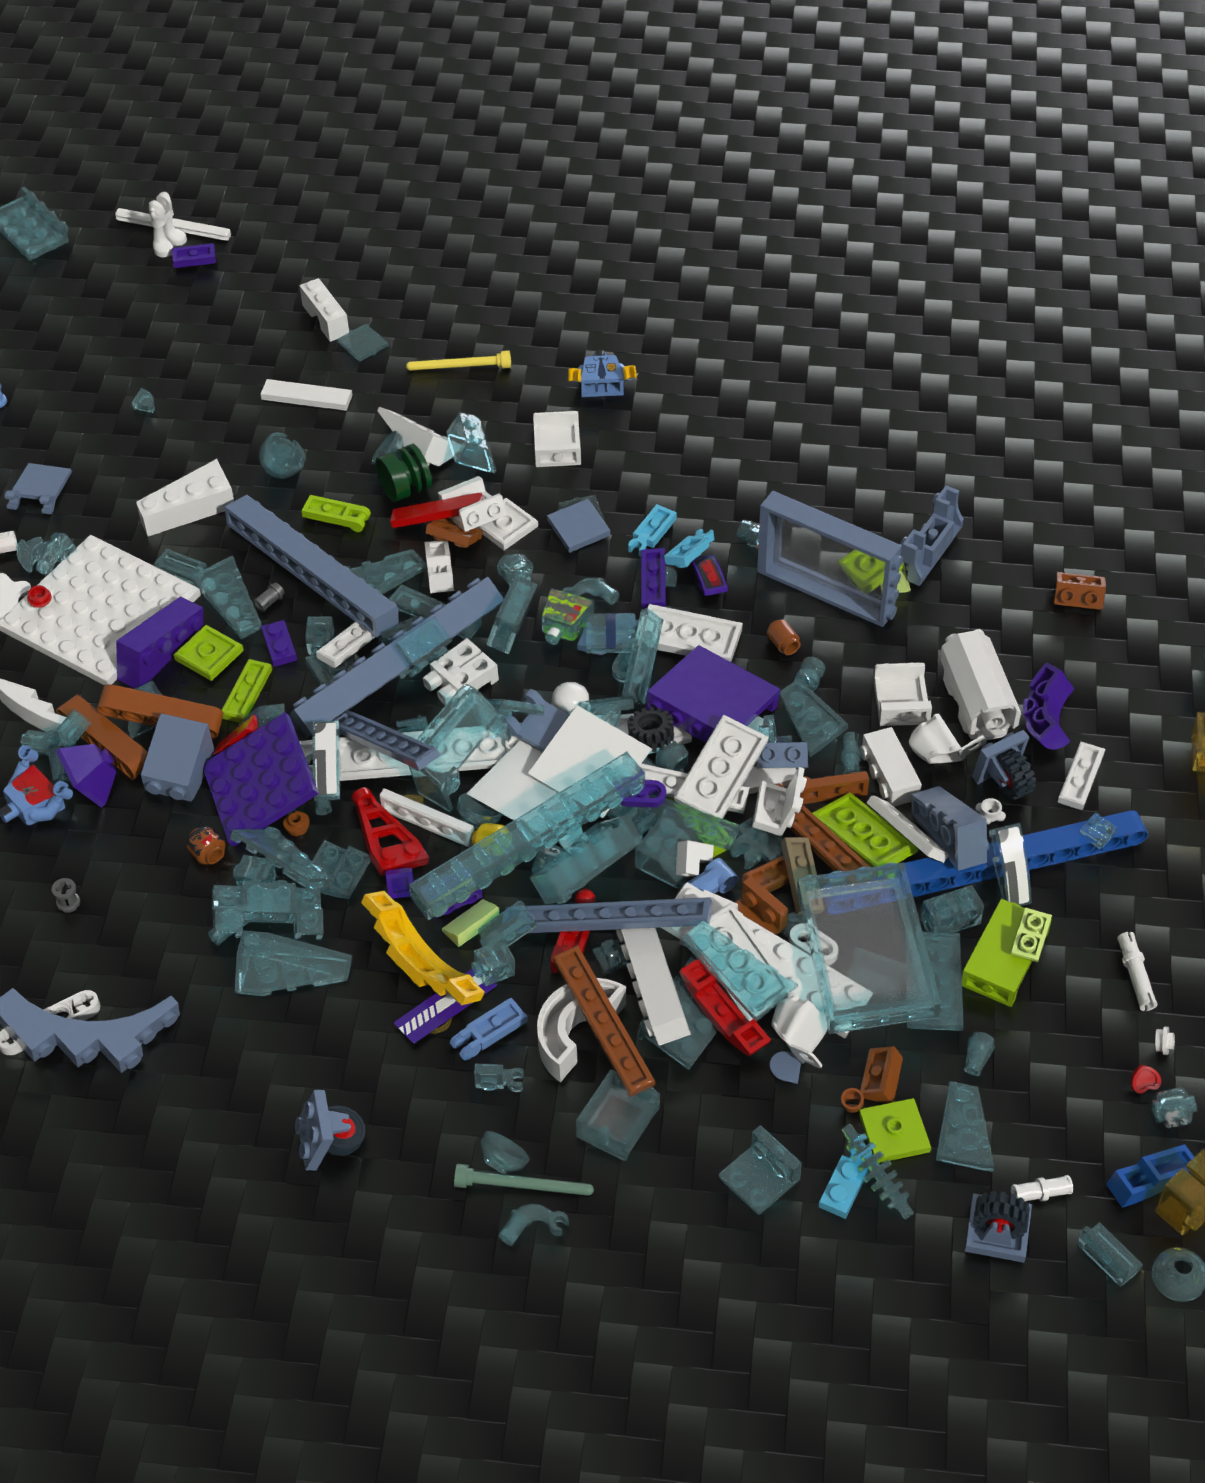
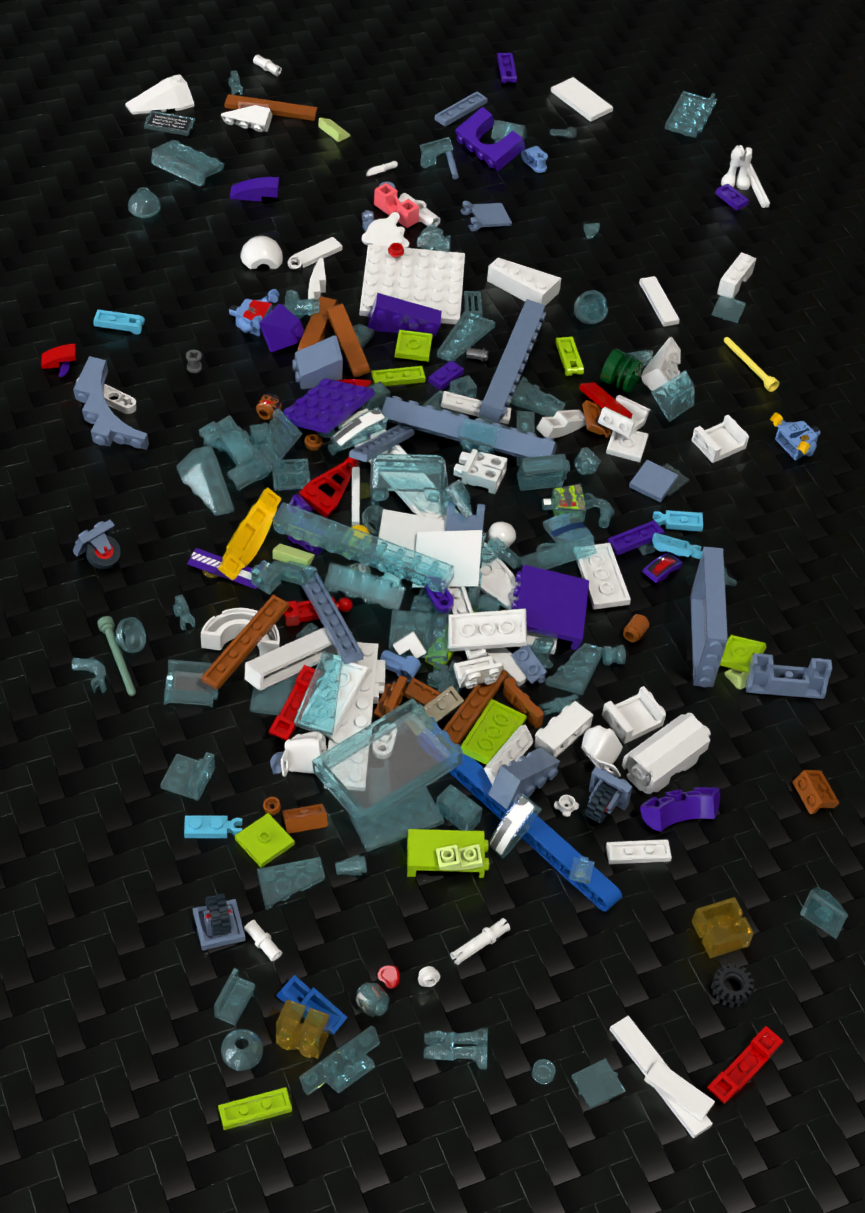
camera: 55 degrees right, 0 degrees up
medium blue hinge [450,998,528,1061] -> none
black tyre [627,707,674,752] -> none
clear light blue piece [841,1124,914,1220] -> none

